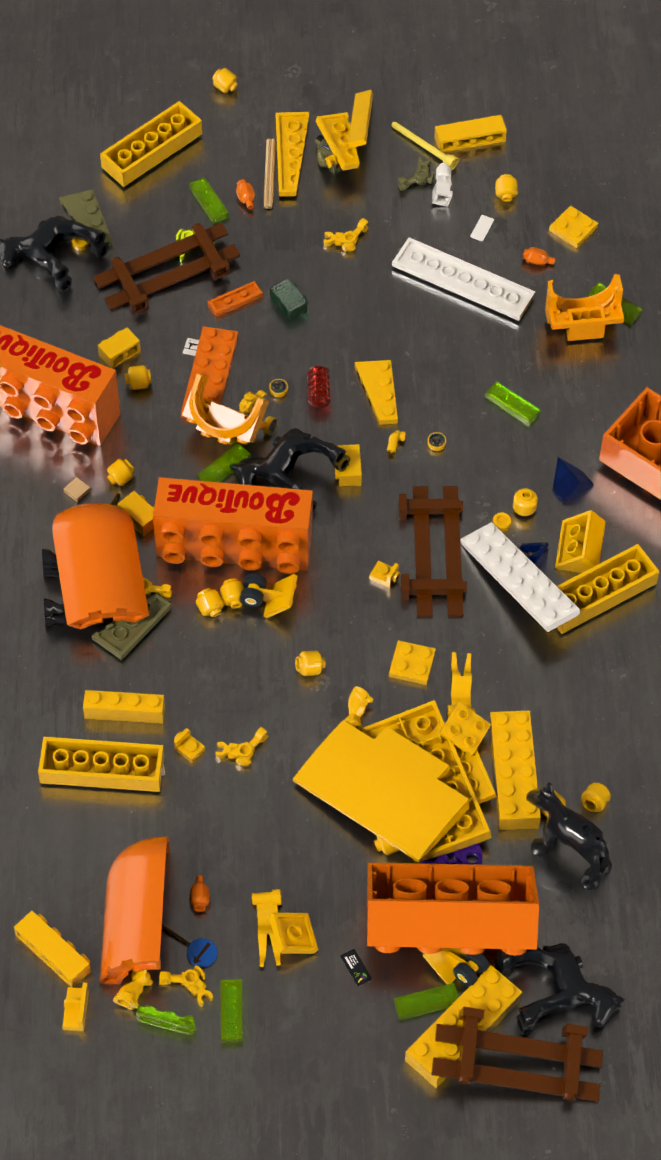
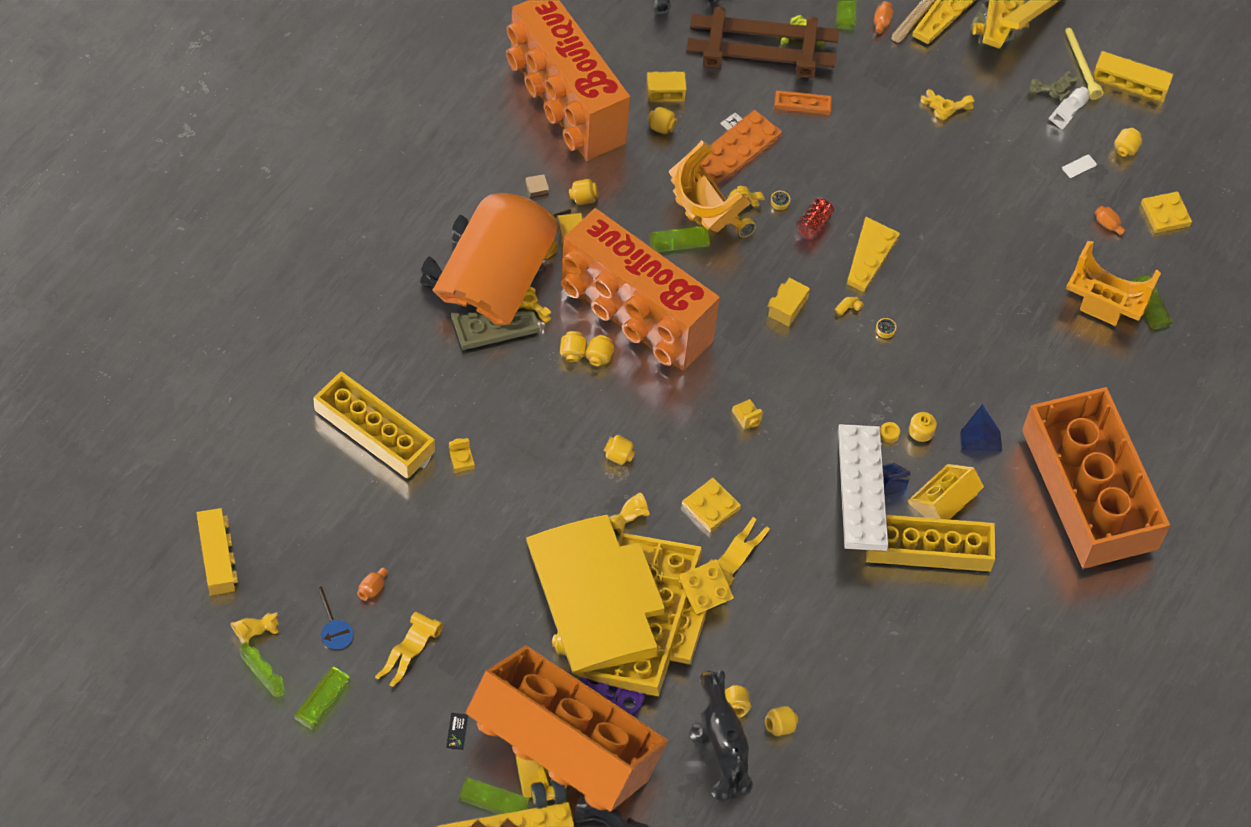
camera: 30 degrees right, 0 degrees up
yellow panel [62,982,89,1031] -> none
yellow brick [83,690,165,724] -> none
orange panel [100,836,170,985] -> none
yellow piece [159,966,213,1007] -> none
yellow piece [215,727,268,766] -> none
black animal [229,428,350,512] -> none
yellow plate [240,573,298,618] -> none
yellow plate [269,912,318,954] -> none
clear green brick [270,279,308,321] -> none
white plate [392,237,535,321] -> none
reddish brown fence [398,486,467,617] -> none
clear neon green plate [485,382,540,426] -> none
yellow brick [489,711,541,830] -> none

